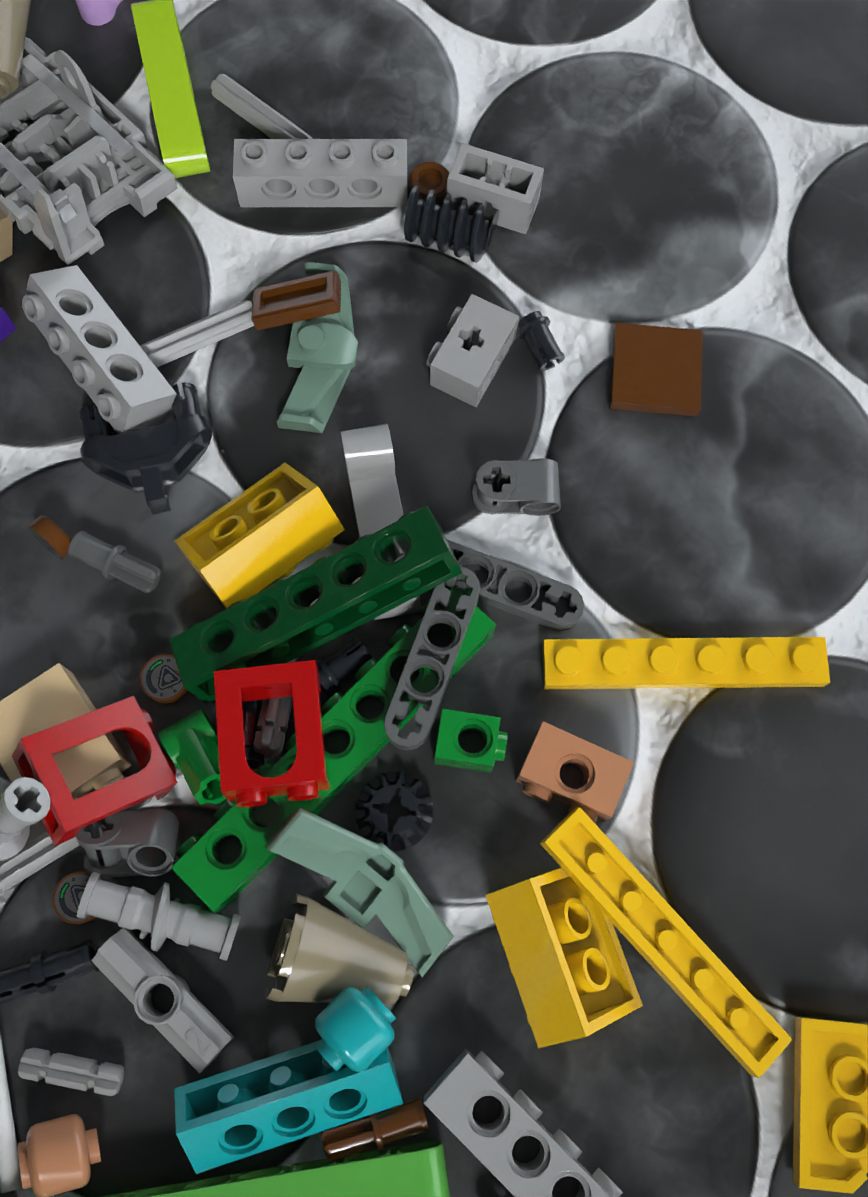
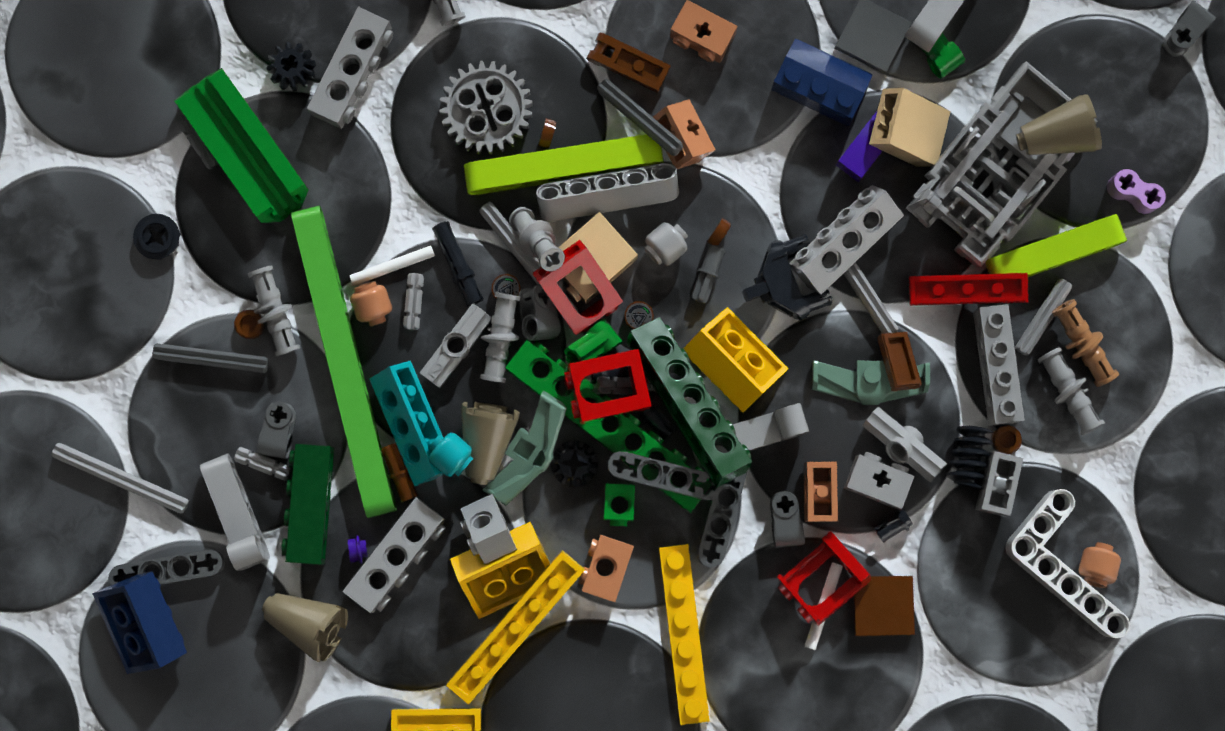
camera: 85 degrees right, 10 degrees up
none -> light grey brick [460,494,517,564]
none -> light grey head [644,222,688,266]
none -> red panel [777,531,871,626]
none -> nougat brick [804,462,838,522]
none -> white bar [805,562,843,650]
none -> light grey piece [862,407,947,483]
none -> red tile [909,273,1029,306]
none -> white beam [1005,489,1130,638]
none -> light grey piece [1038,347,1105,436]
none -> medium nougat piece [1052,299,1119,387]
none -> nougat head [1078,542,1121,588]

